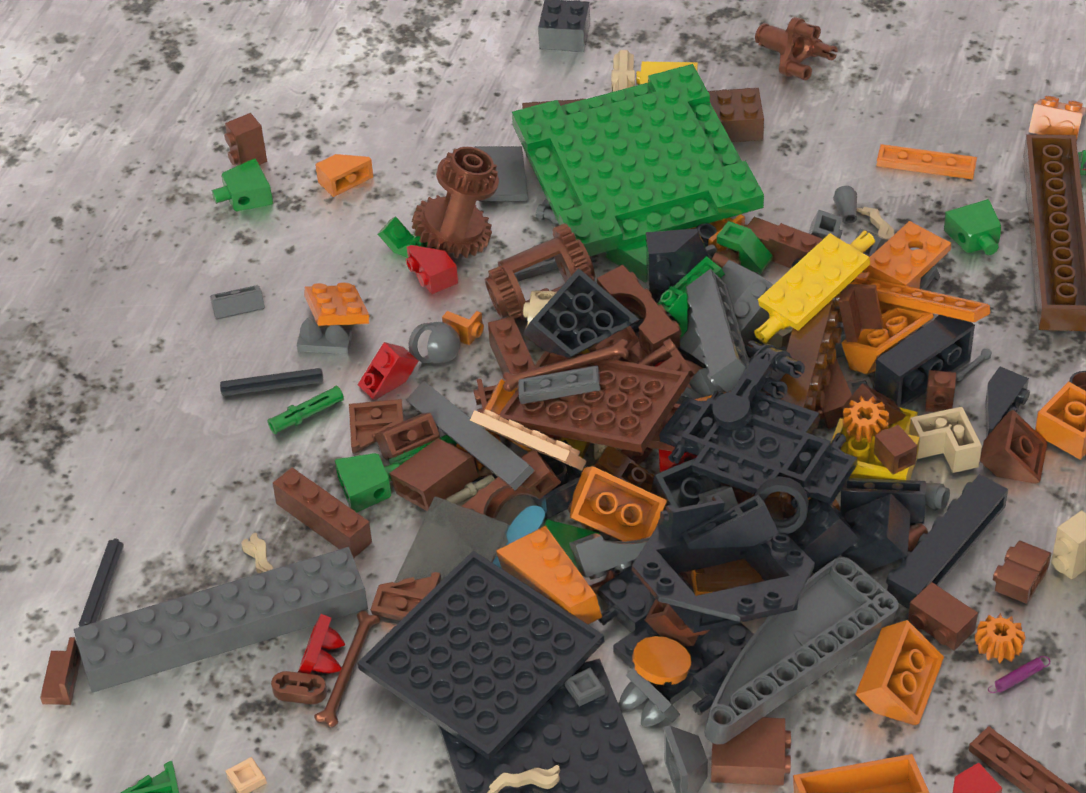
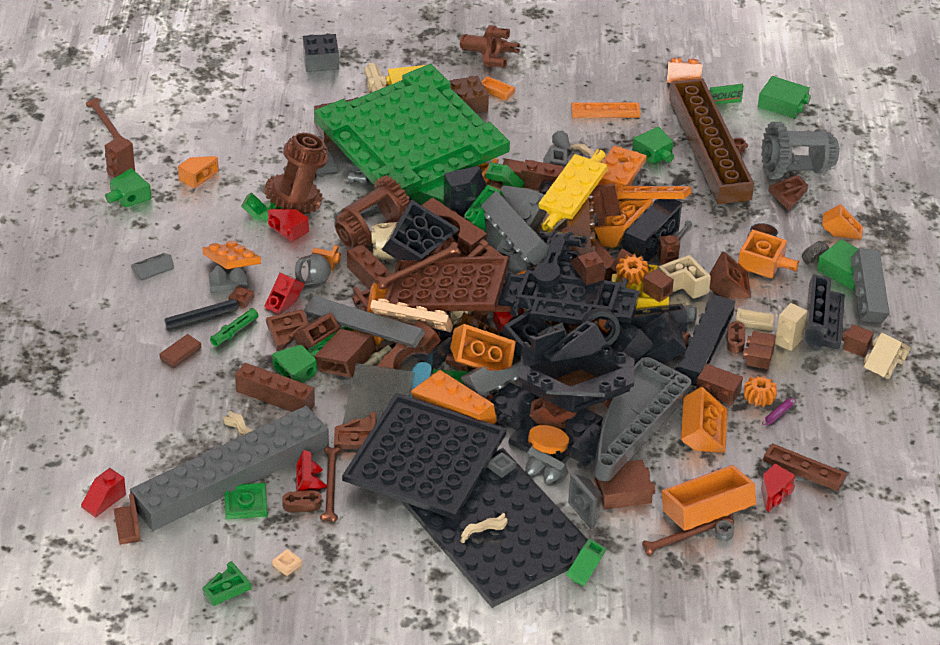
camera: 20 degrees left, 5 degrees down
black axle [78,538,124,627] -> none
dark grey tile [519,366,601,404] -> none
black slope [985,366,1030,438] -> none
none -> red slope [81,468,126,517]
none -> copper piece [86,98,130,141]
none -> copper tile [159,334,202,367]
none -> green tile [225,483,268,519]
none -> copper plate [228,286,254,308]
none -> orange tile [481,76,515,100]
none -> copper slope [571,251,604,285]
none -> copper beam [727,321,745,353]
none -> tan tile [735,308,775,332]

